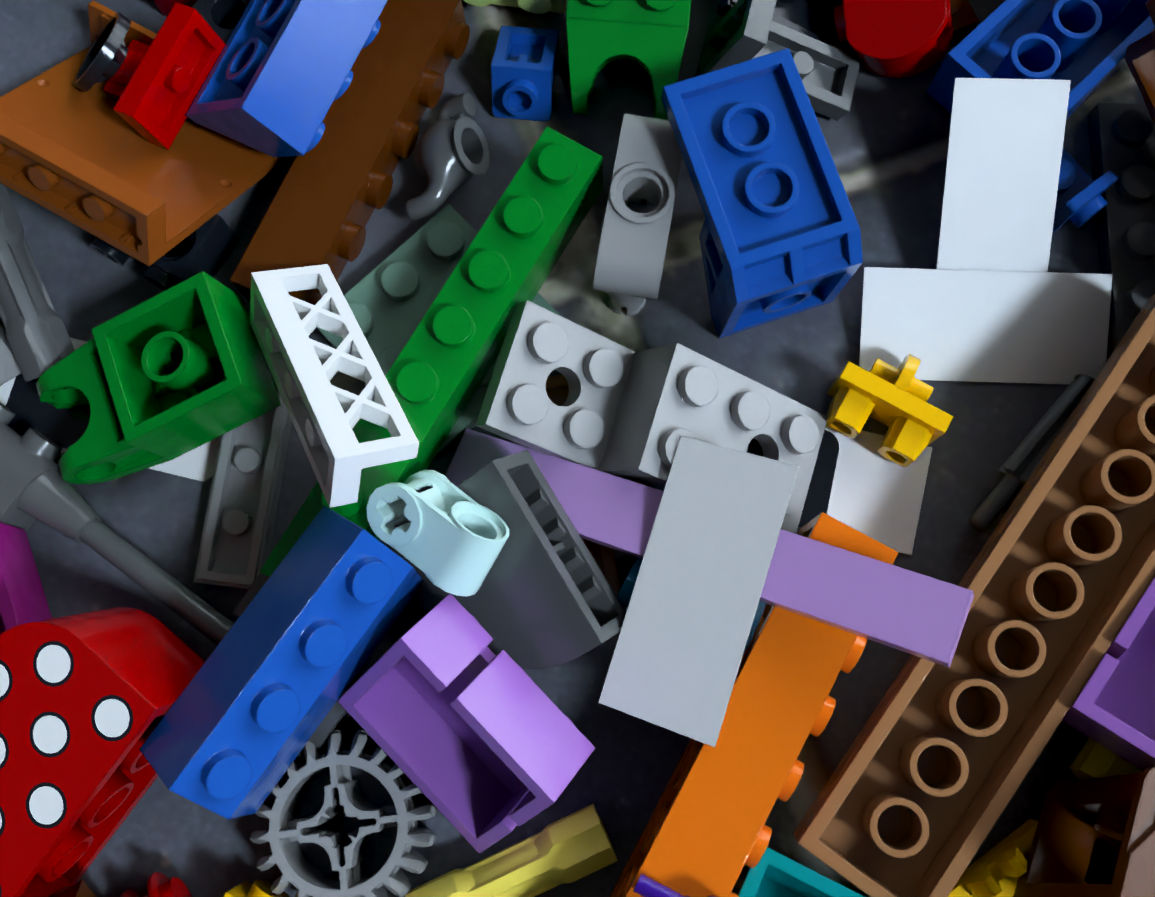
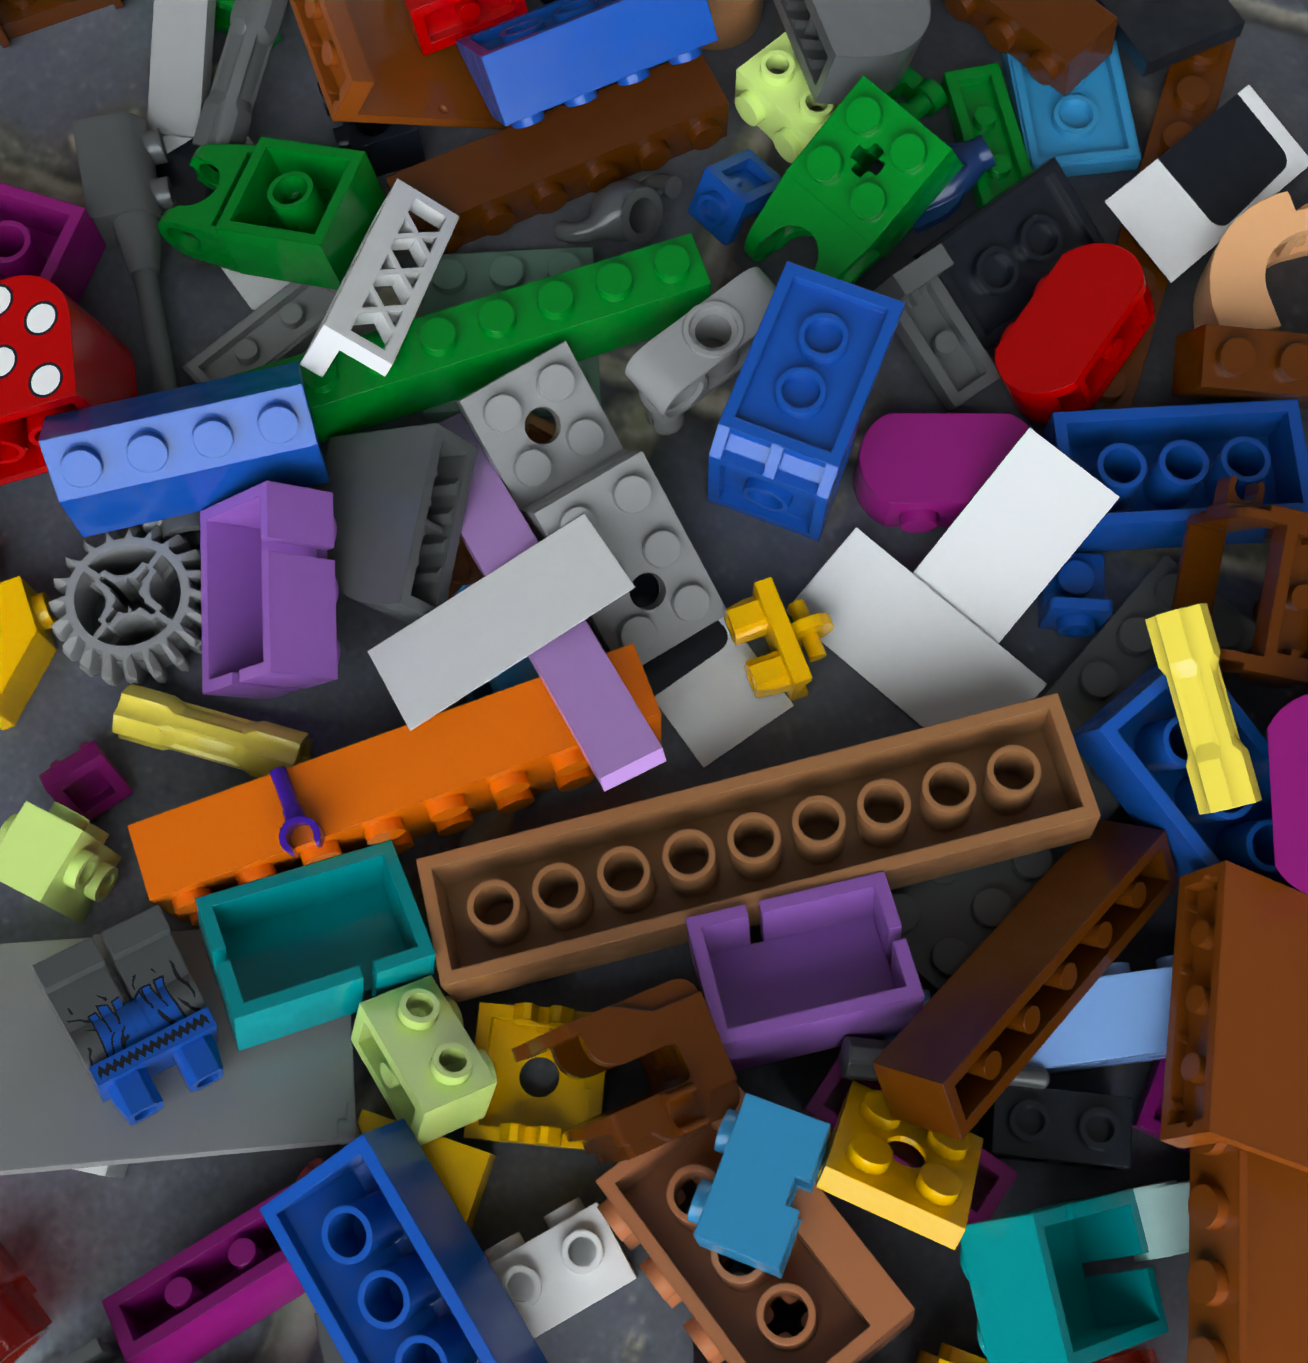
camera: 40 degrees right, 5 degrees down
light aqua piece [367,470,509,597] -> none
none -> magenta brick [853,413,1030,533]

